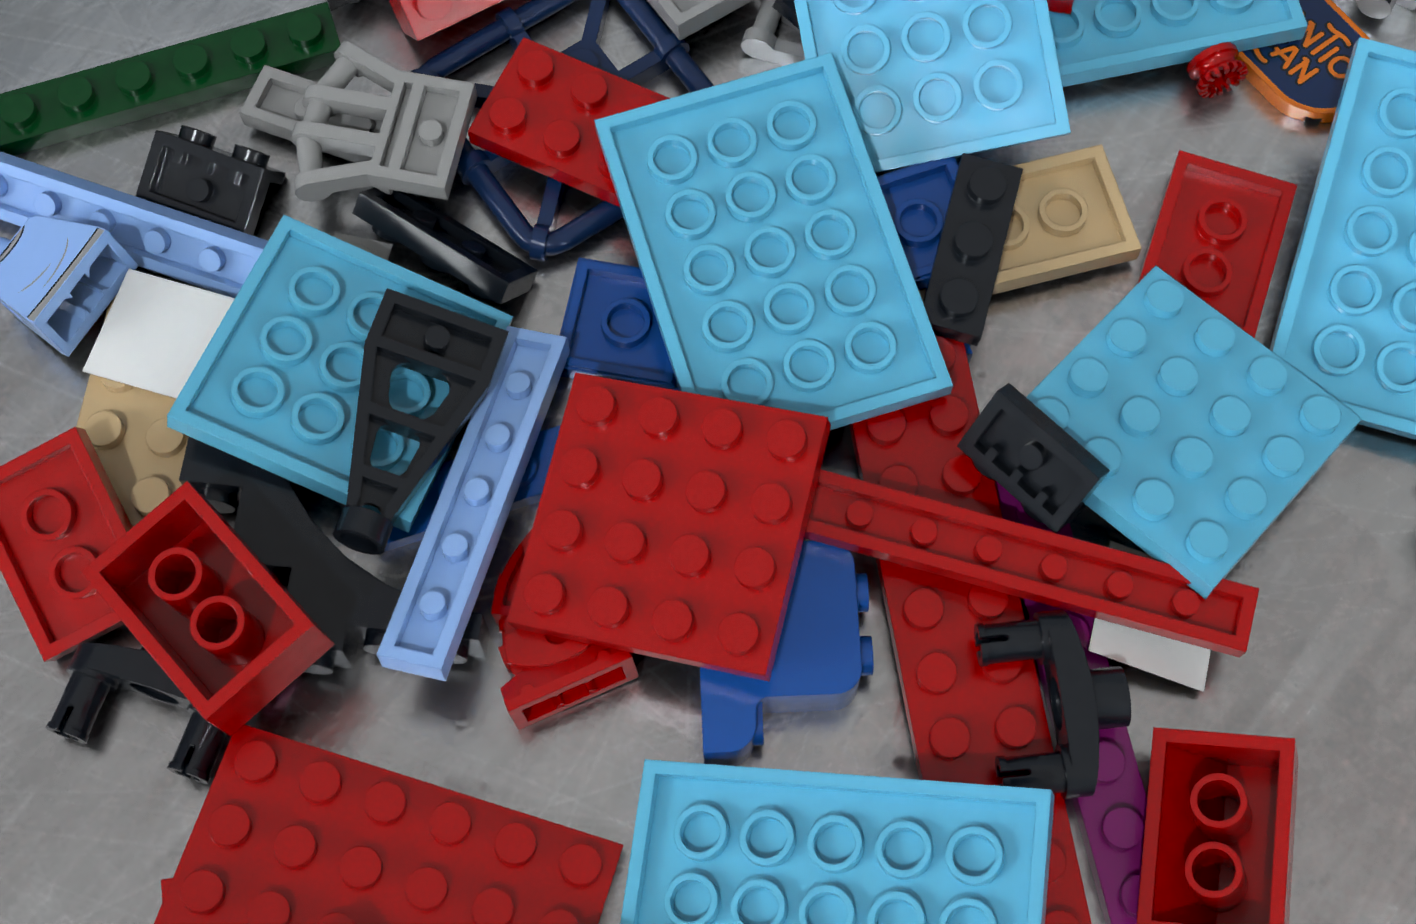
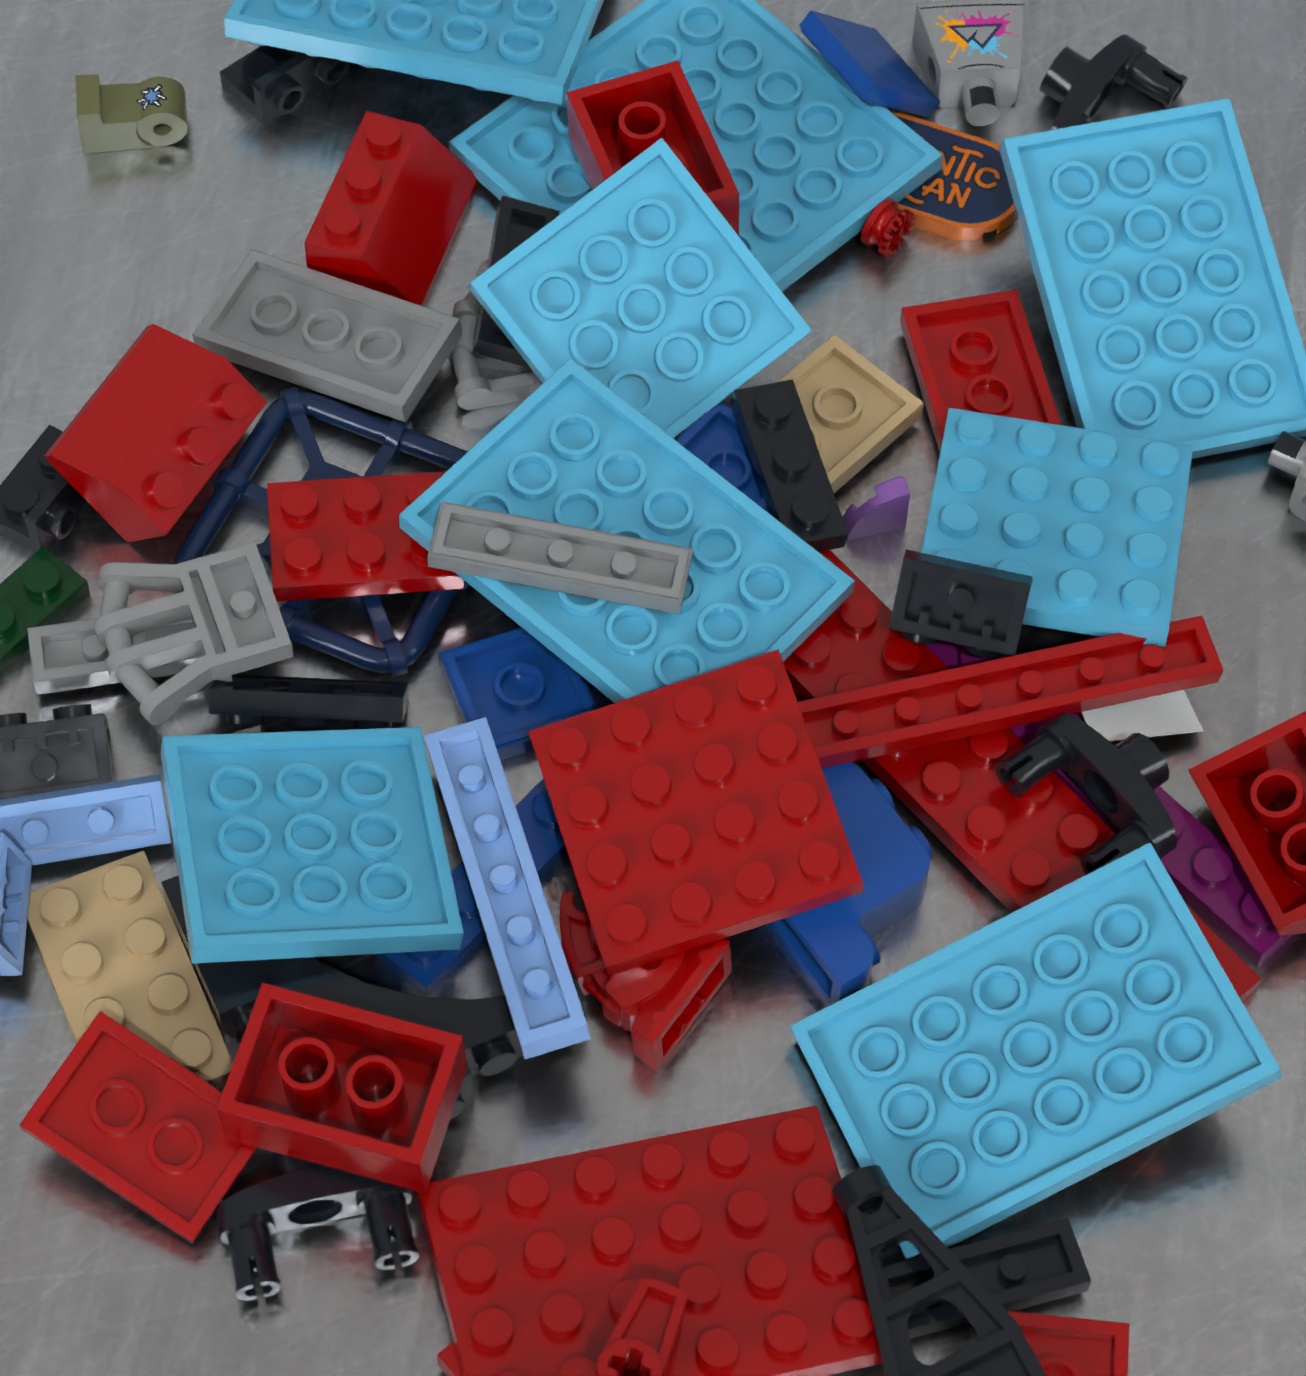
camera: 35 degrees left, 10 degrees down
white sticker [82,269,235,399] -> none
black plate [333,288,509,555] -> none
none -> light grey tile [428,501,693,614]
none -> medium lavender tile [843,476,911,541]

